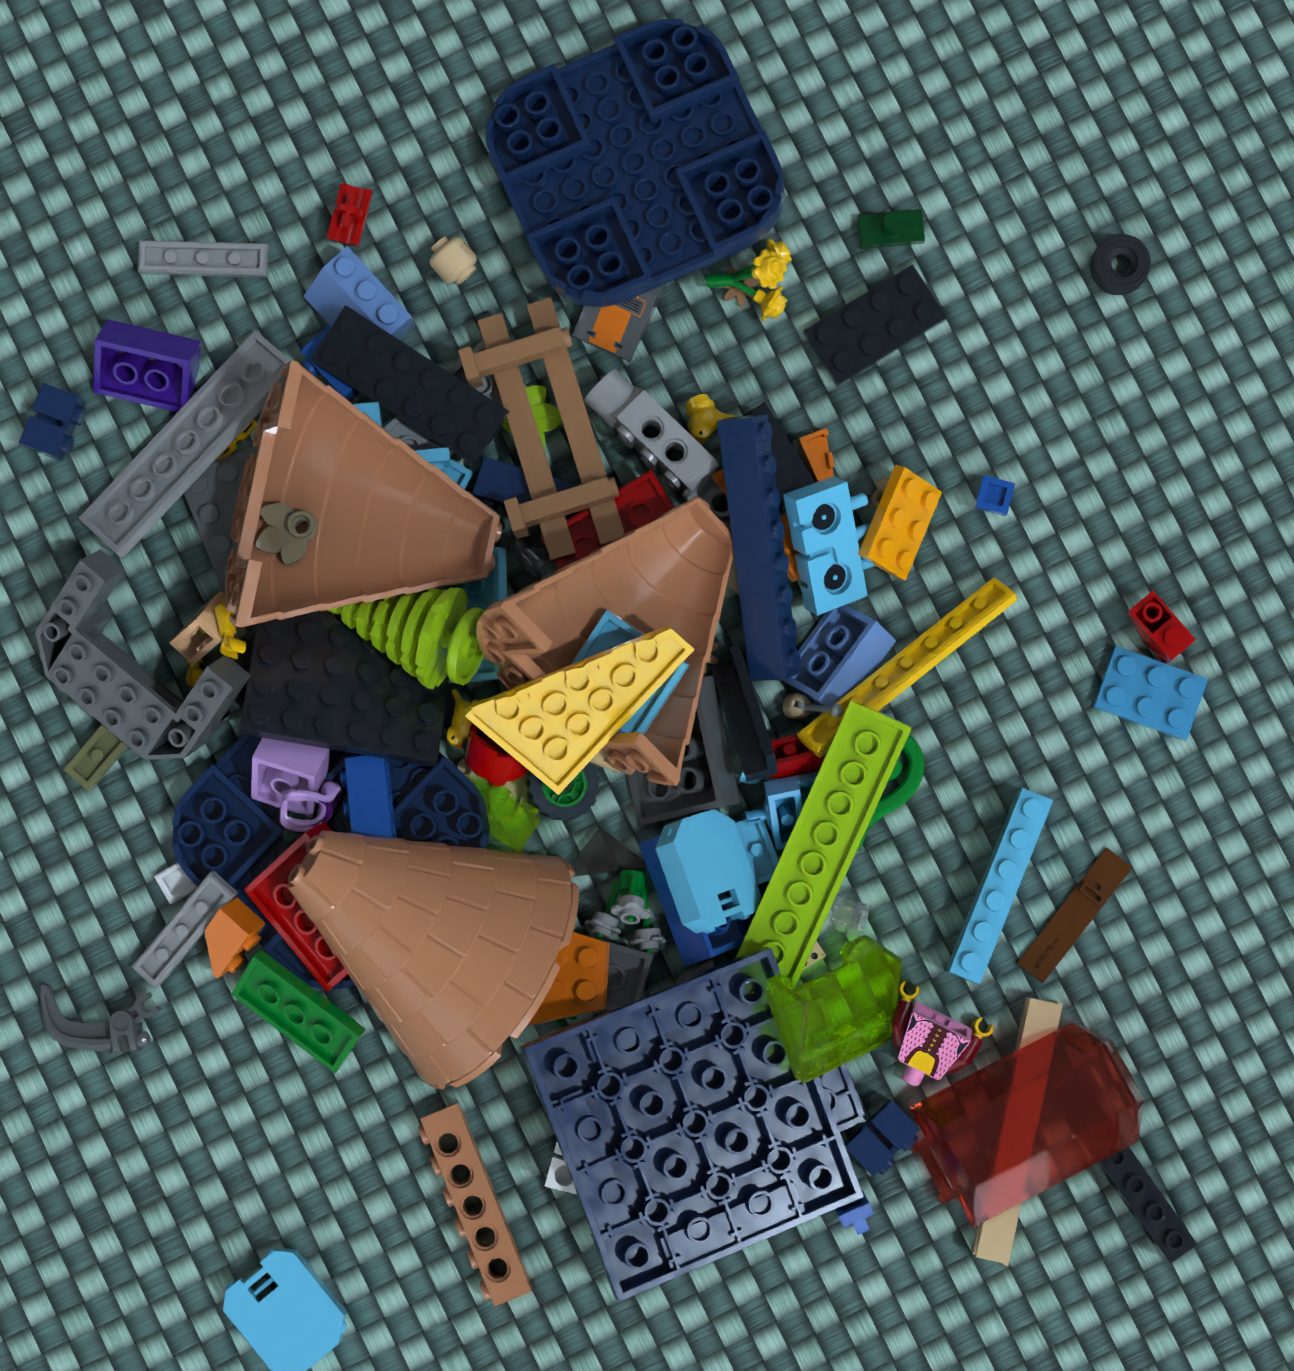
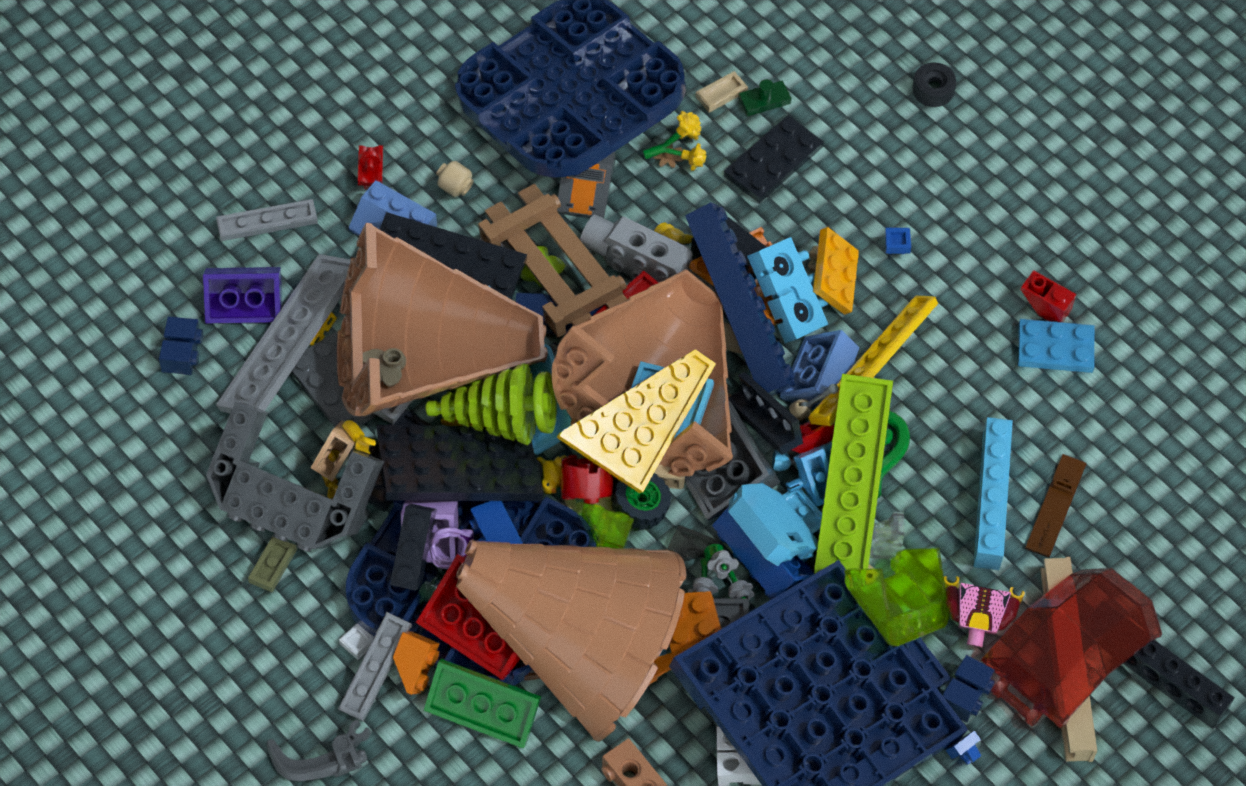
camera: 20 degrees left, 25 degrees down
none -> black brick [390,503,437,590]
none -> plate [418,577,438,605]
none -> tan tile [695,71,748,113]

